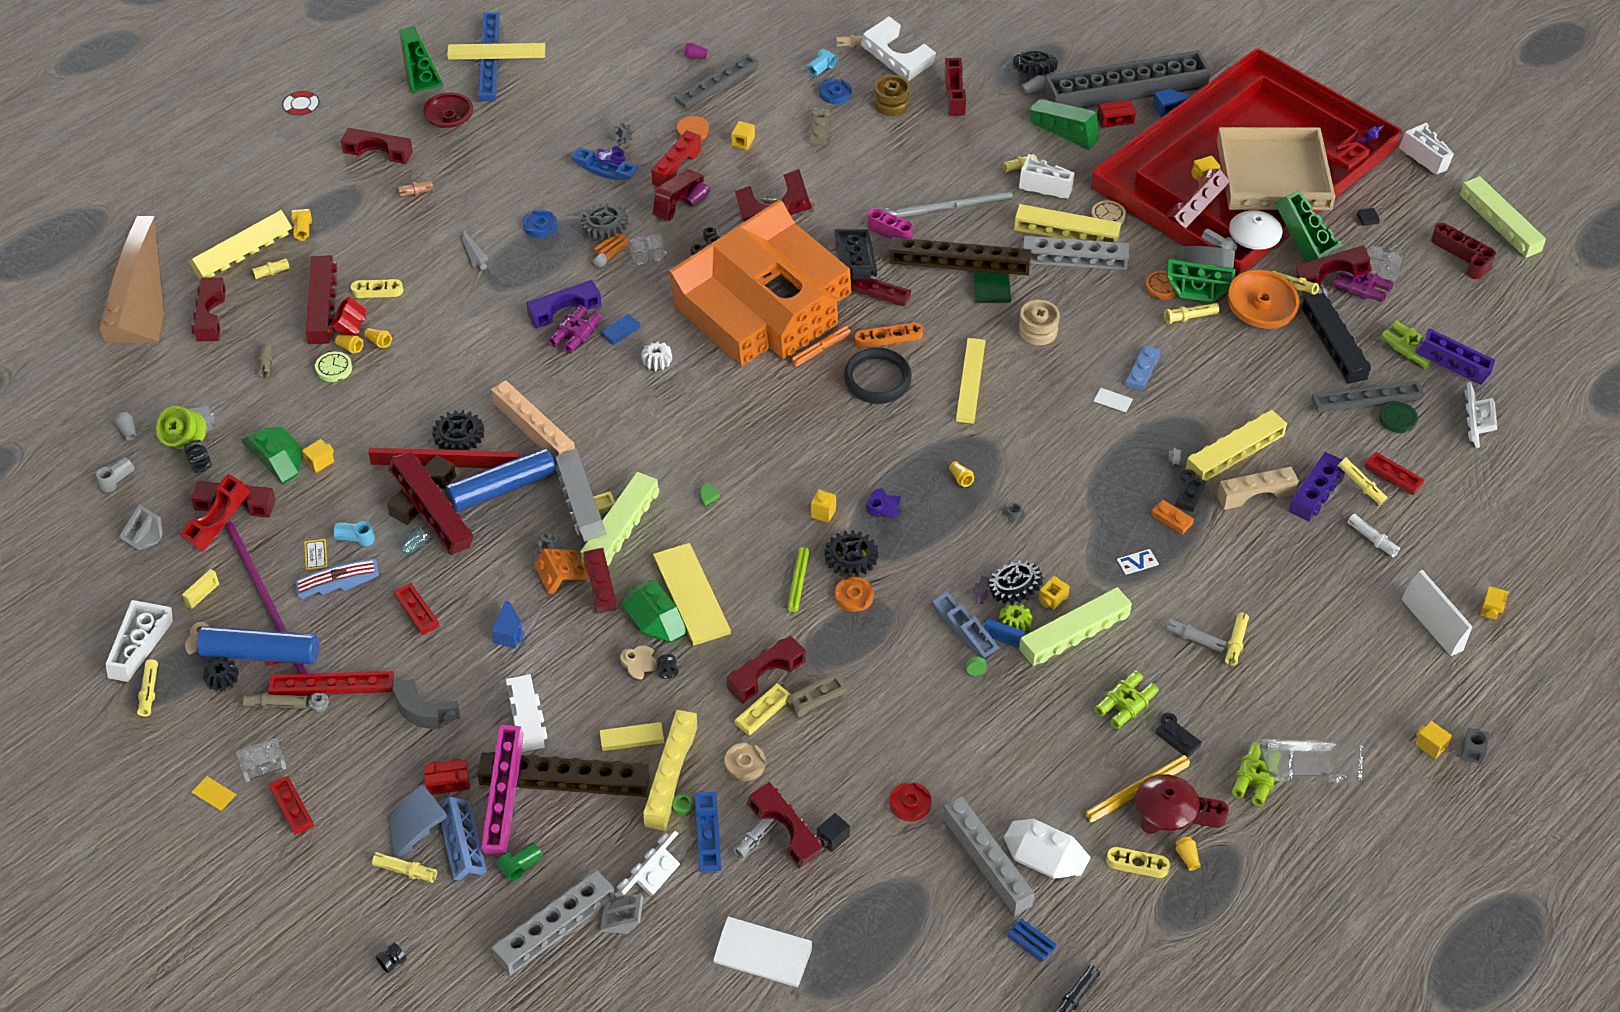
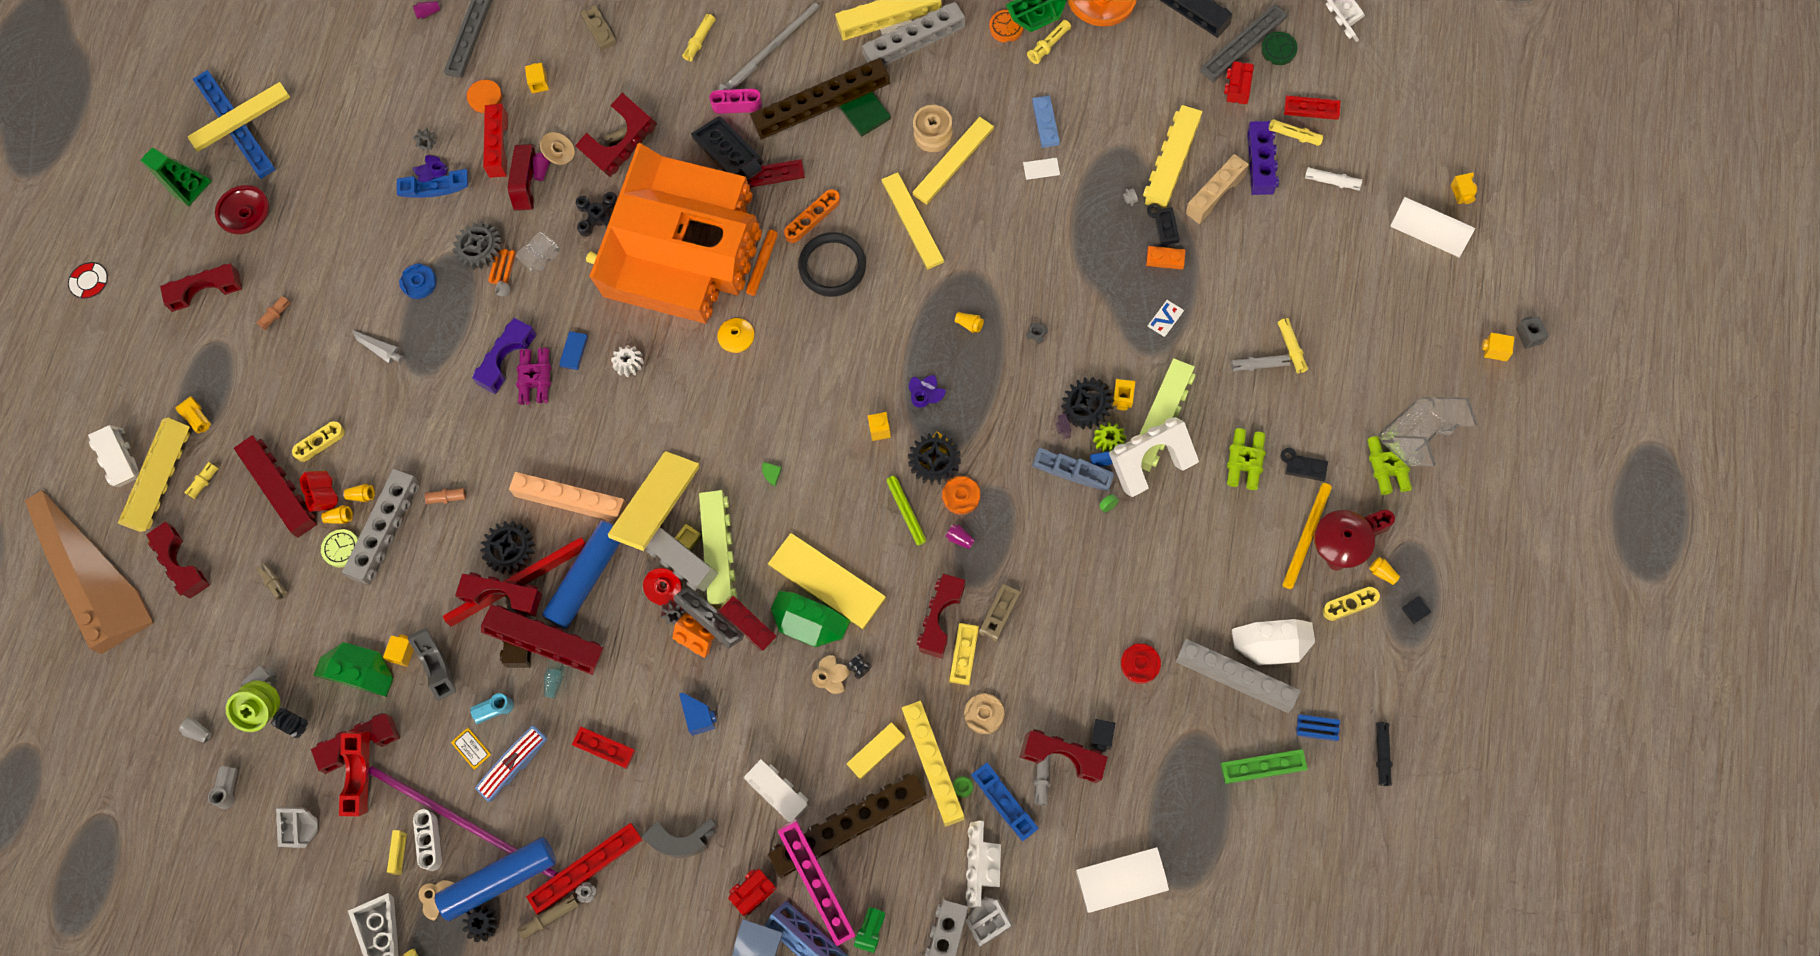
camera: 25 degrees left, 20 degrees up
none -> white wedge [88,425,139,487]
none -> light grey brick [342,469,420,585]
none -> dark grey arch [408,627,456,701]
none -> white beam [413,809,442,871]
none -> nougat pin [425,488,466,505]
none -> dark red arch [455,572,542,617]
none -> tan dish [540,132,575,165]
none -> light yellow tile [608,451,699,551]
none -> red dish [643,568,682,606]
none -> dark grey plate [674,587,744,649]
none -> light yellow pin [682,14,716,61]
none -> yellow dish [717,318,755,353]
none -> light yellow tile [913,117,994,205]
none -> magenta cone [945,524,975,549]
none -> white arch [1109,417,1199,497]
none -> bright green plate [1220,749,1308,784]
none -> red brick [1224,61,1254,104]
none -> black tile [1401,596,1431,624]

